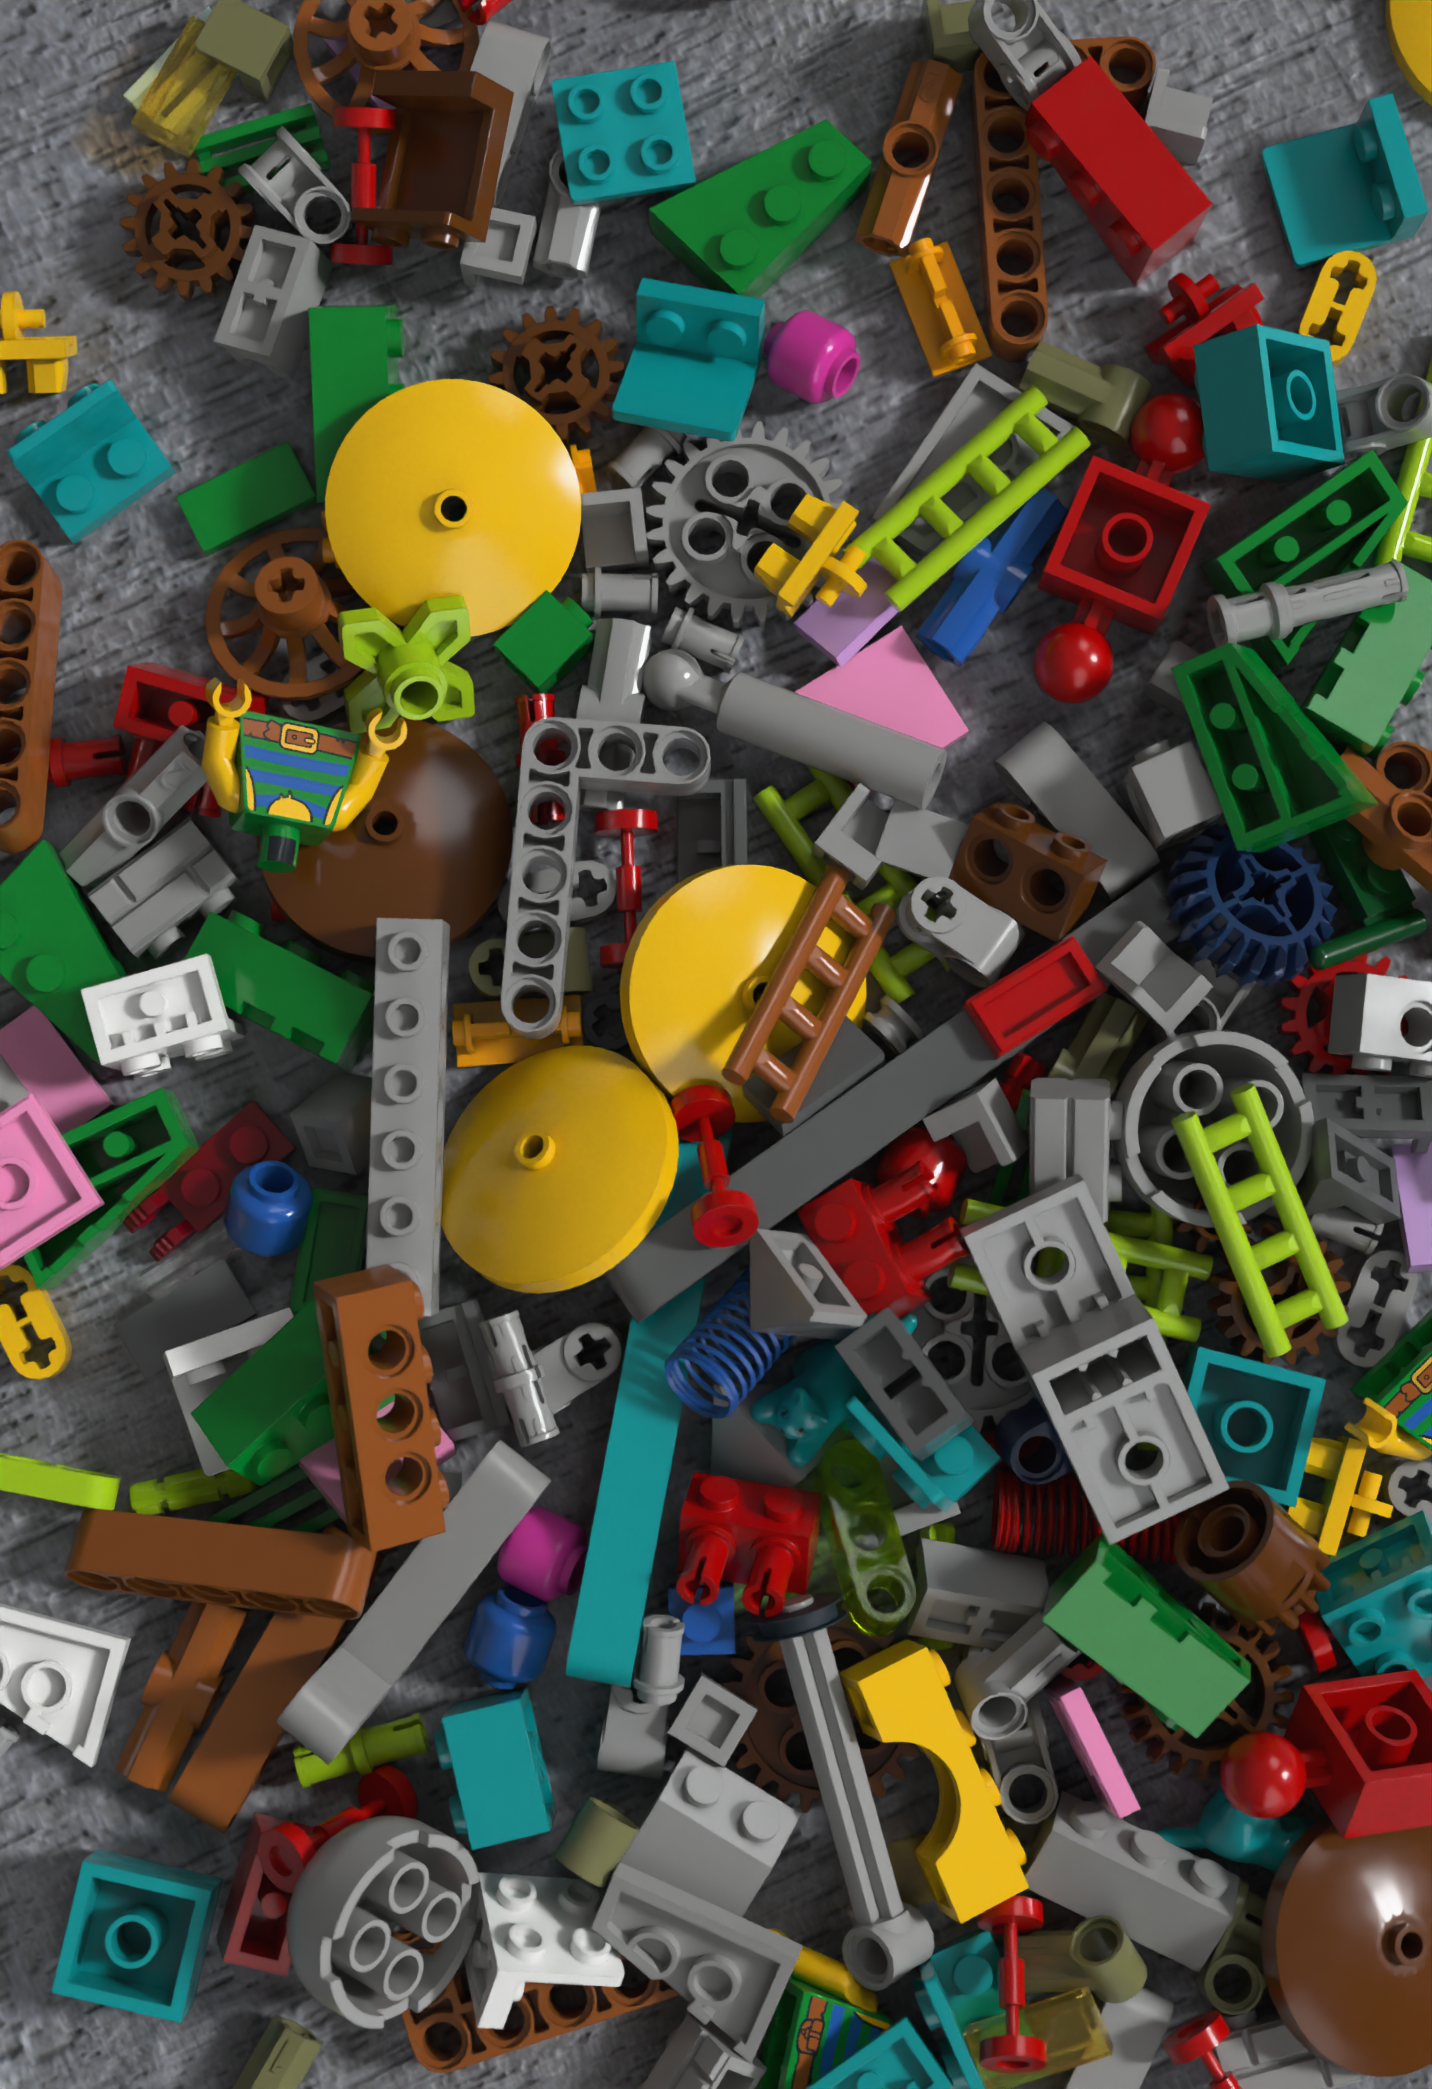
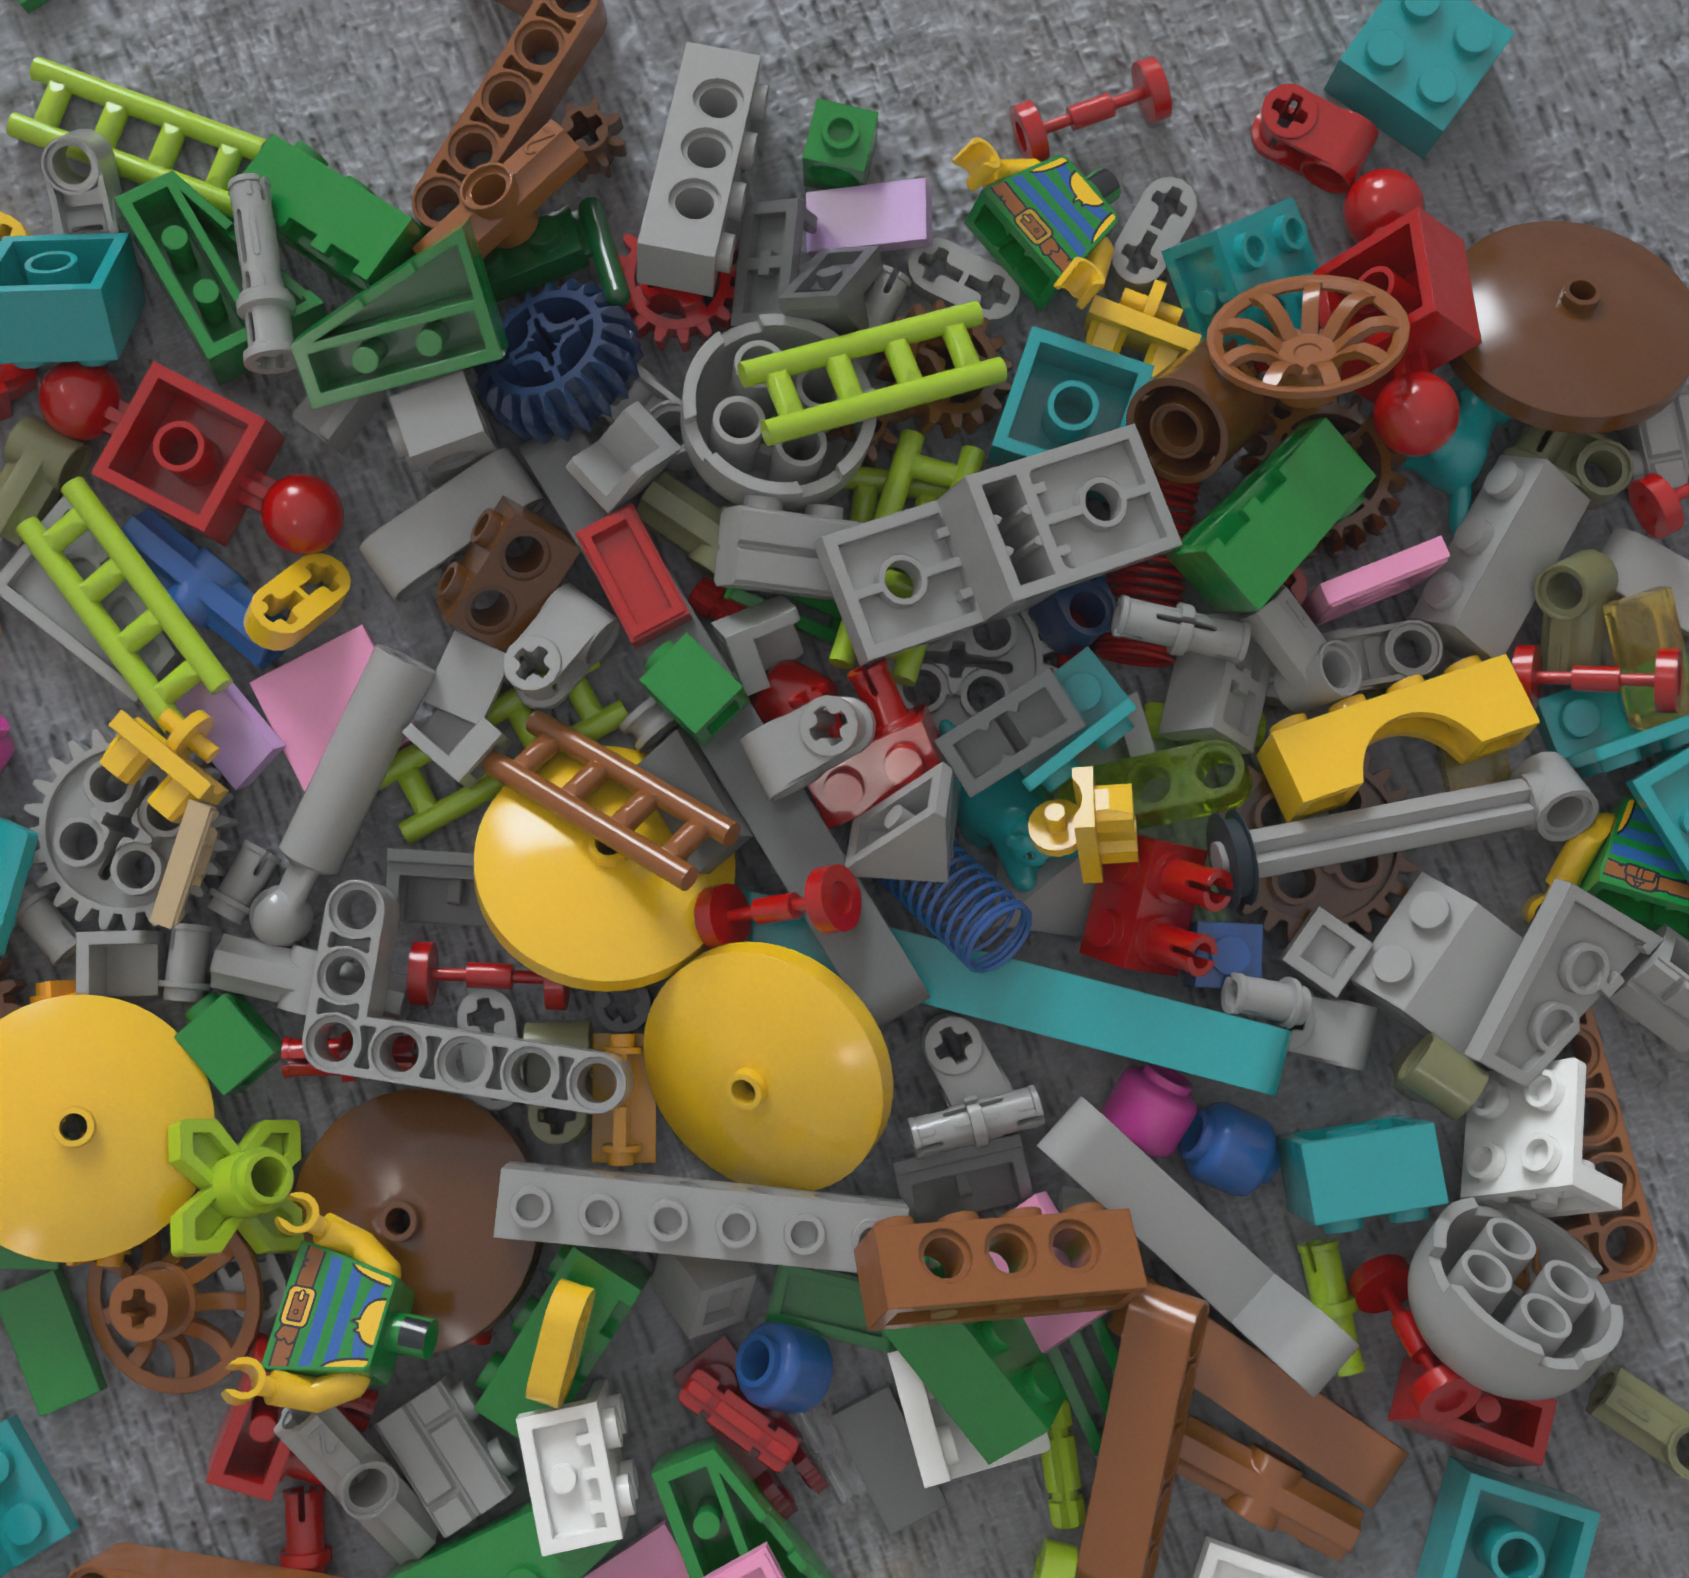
camera: 90 degrees left, 0 degrees up
none -> tan tile [149,799,219,929]
none -> yellow beam [243,553,351,651]
none -> yellow beam [525,1278,595,1409]
none -> green brick [639,632,750,748]
none -> red axle [677,1369,799,1473]
none -> light grey piece [739,695,876,801]
none -> yellow hips [1028,766,1138,884]
none -> light grey pin [1111,594,1251,664]
none -> dark orange wheel [1207,275,1410,409]

